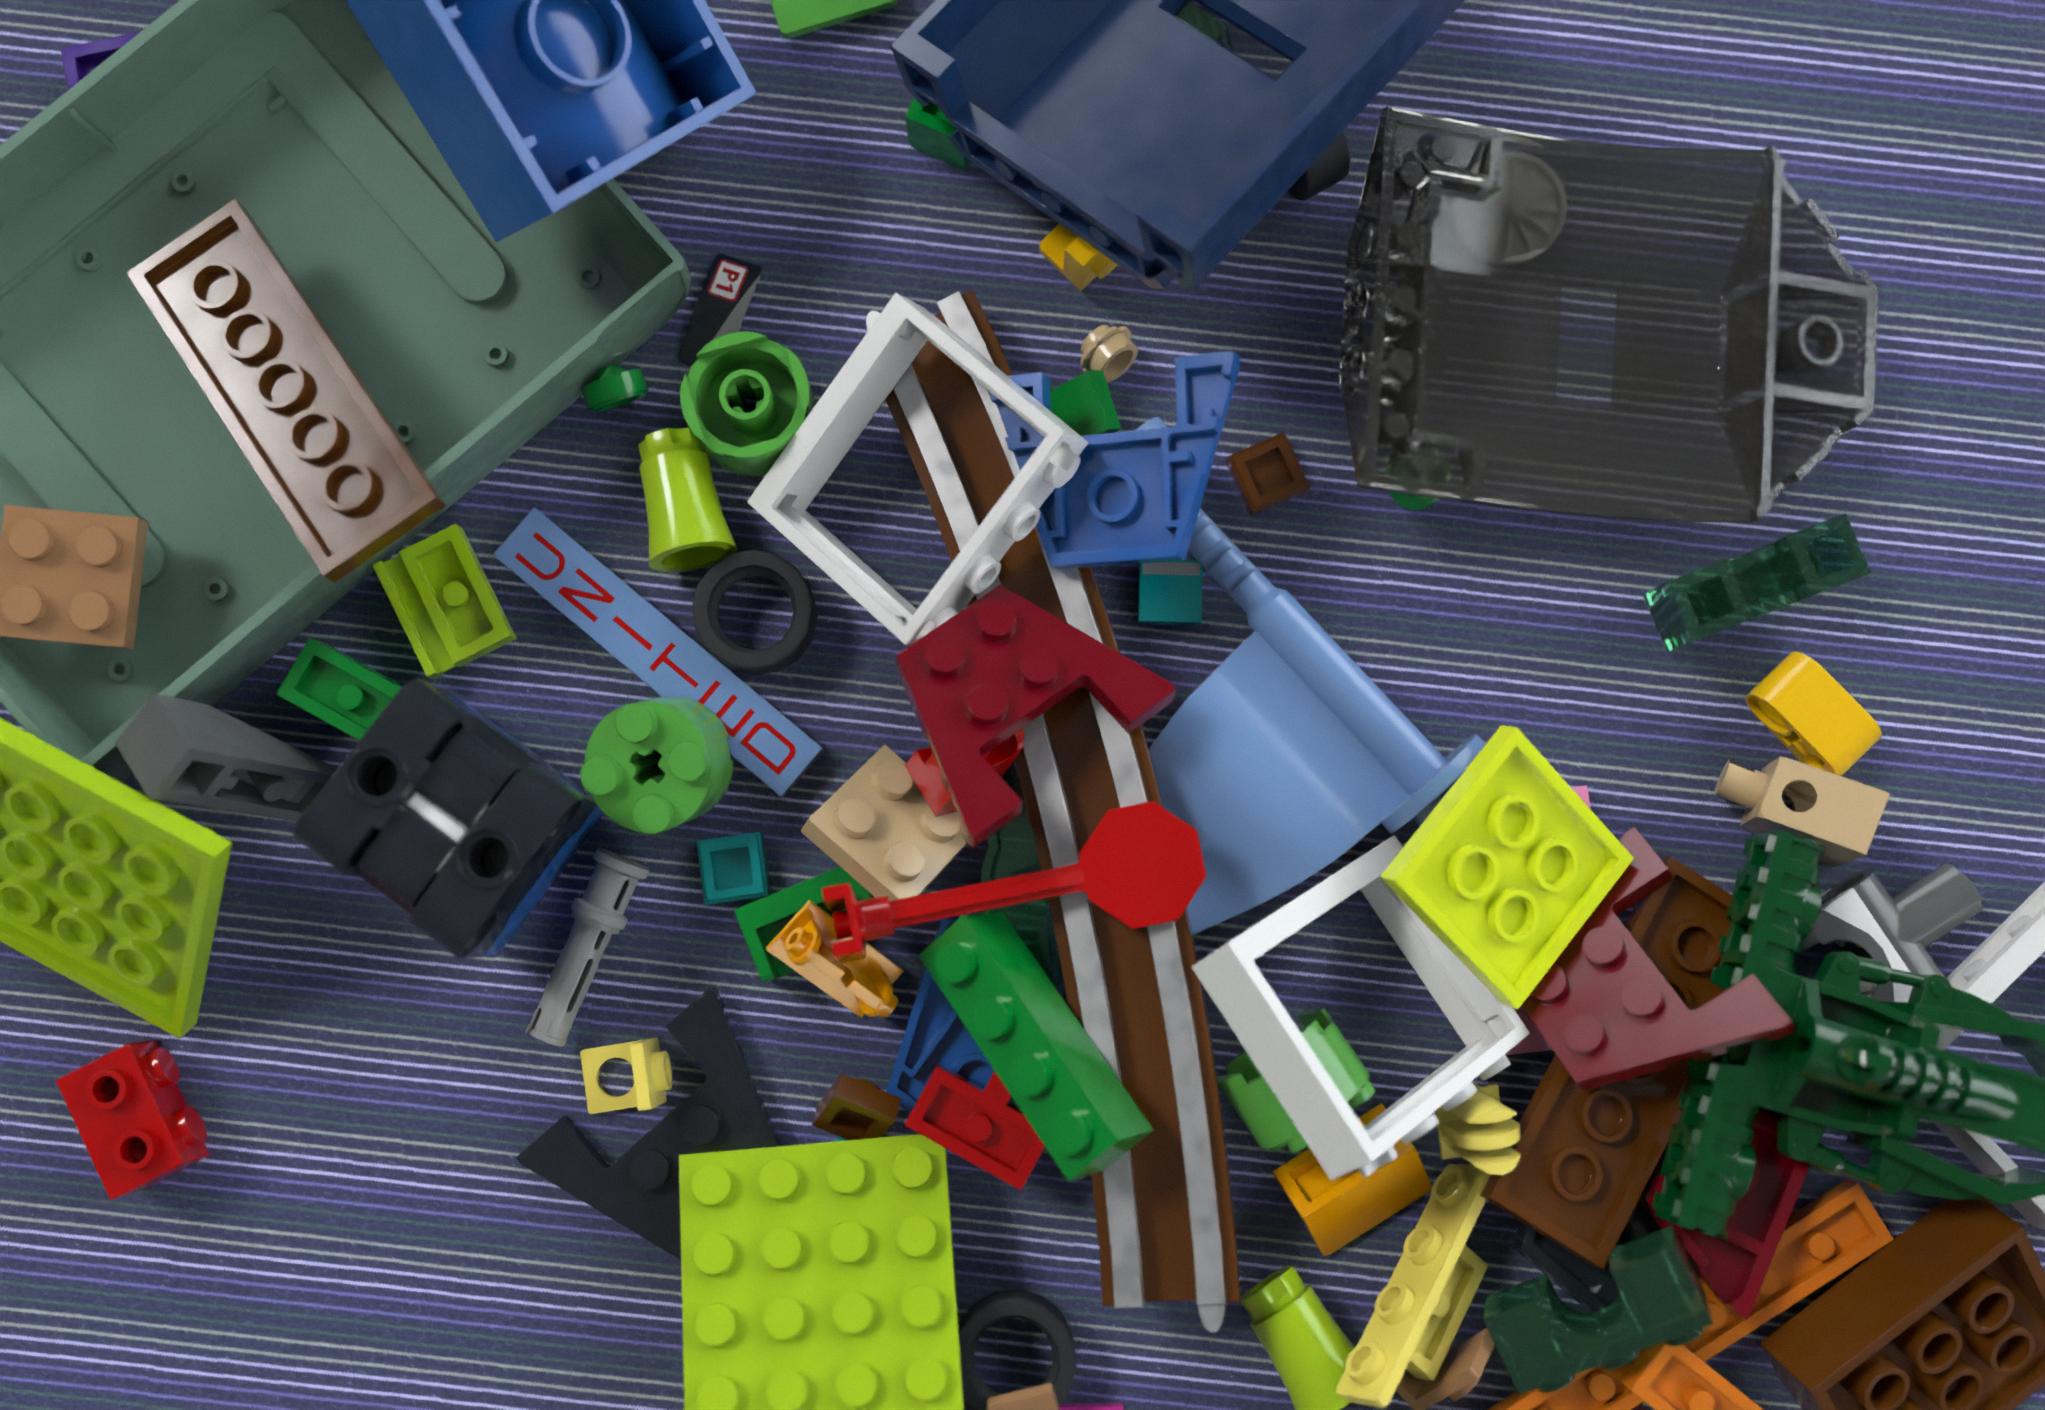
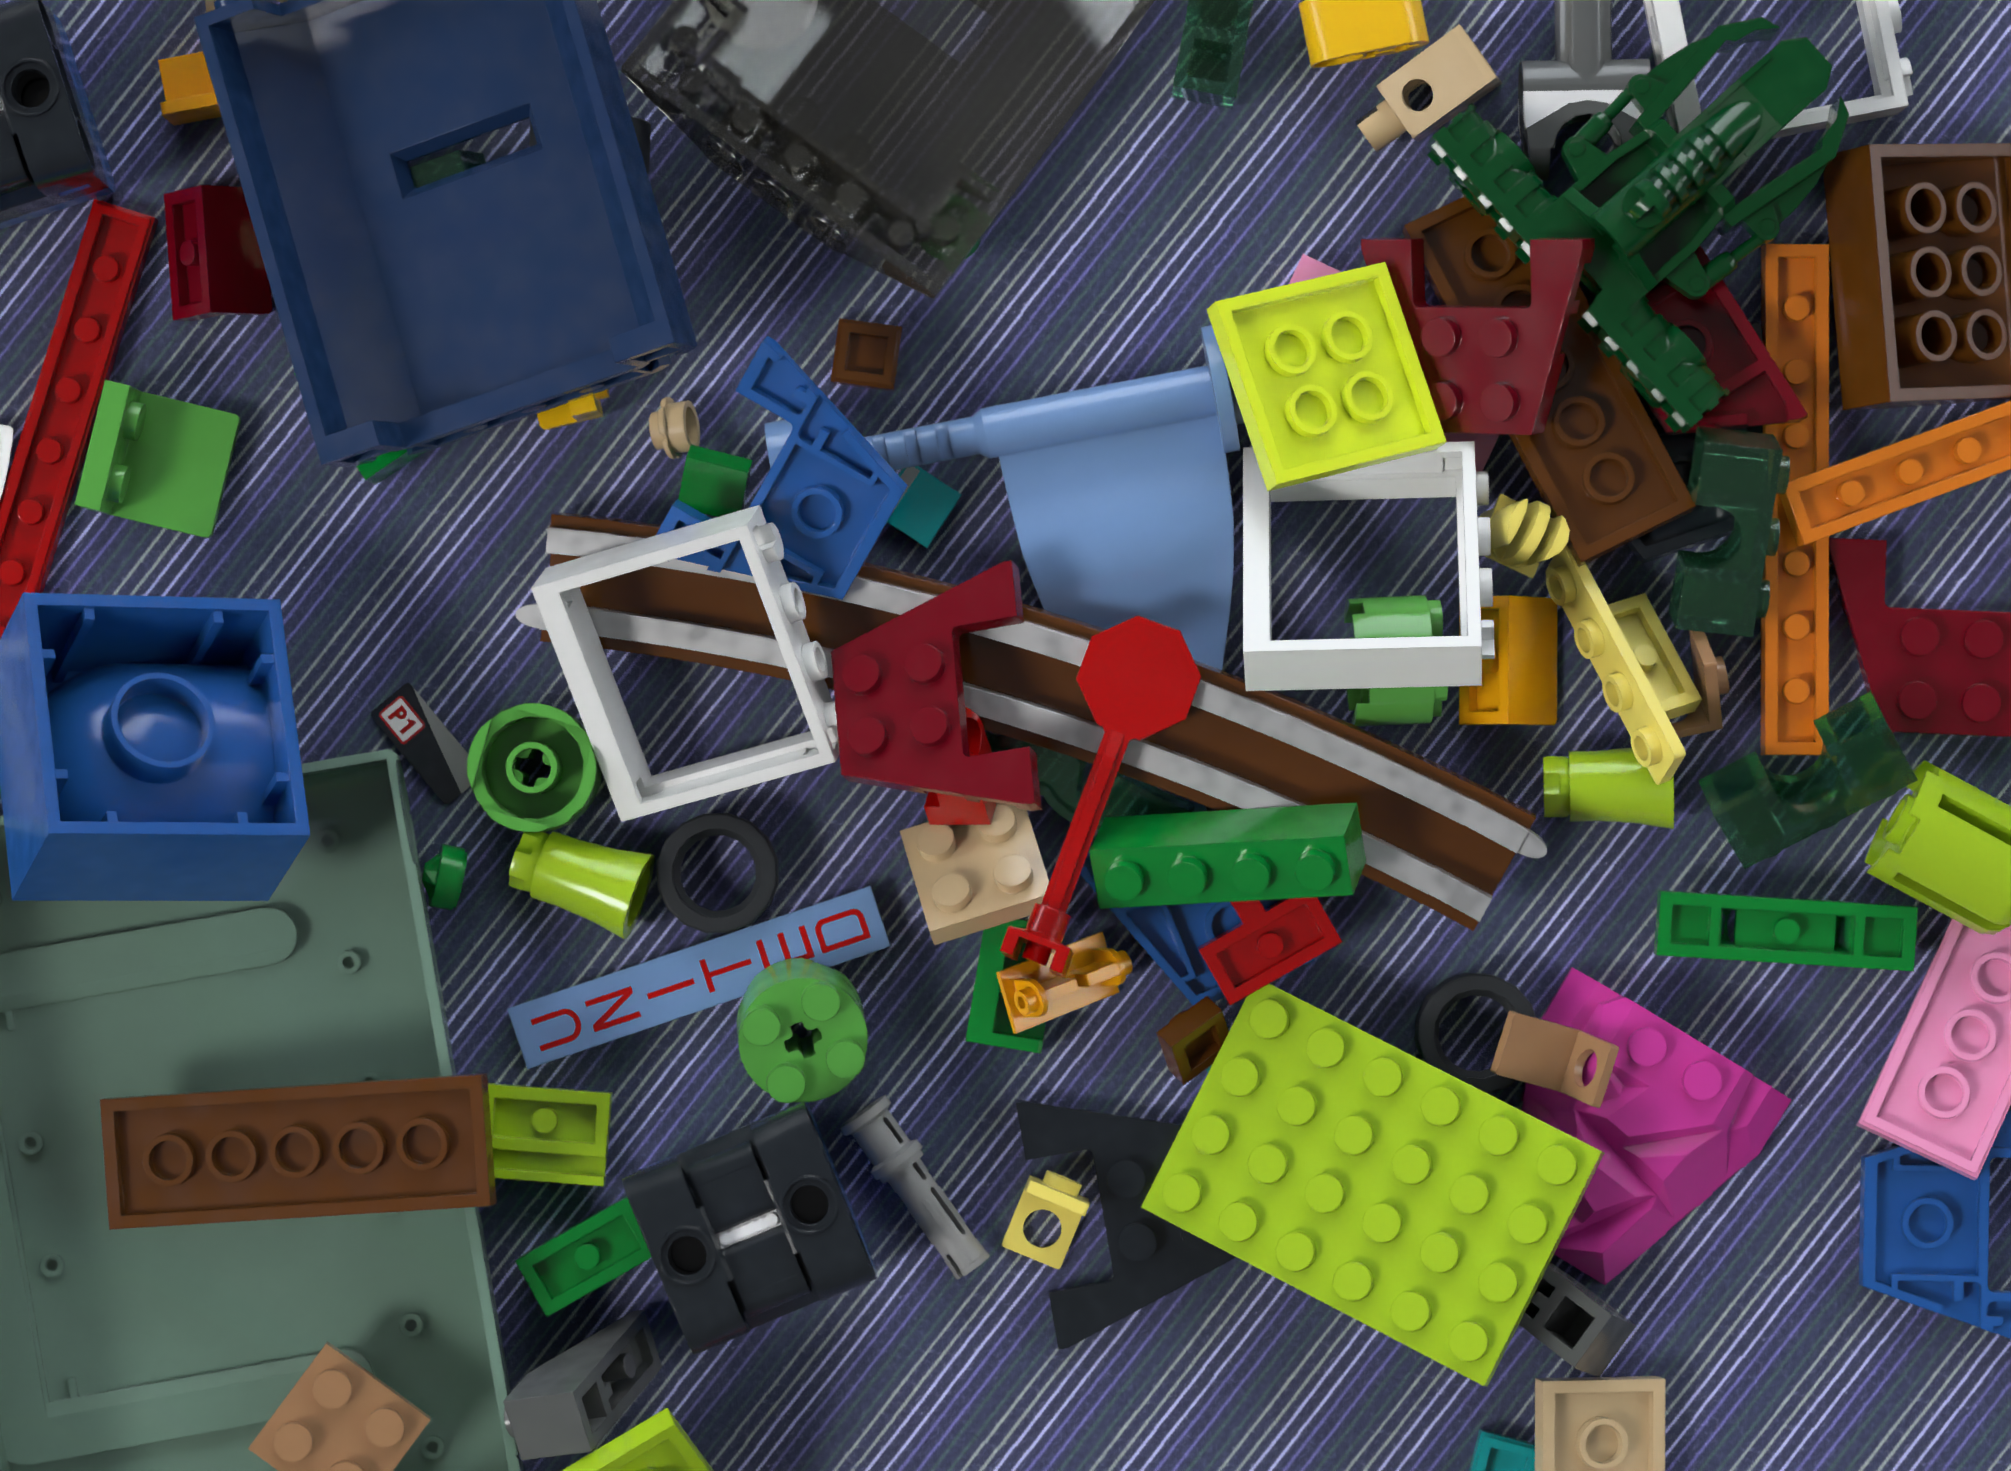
camera: 50 degrees left, 5 degrees up
teal tile [696,832,771,905] -> none

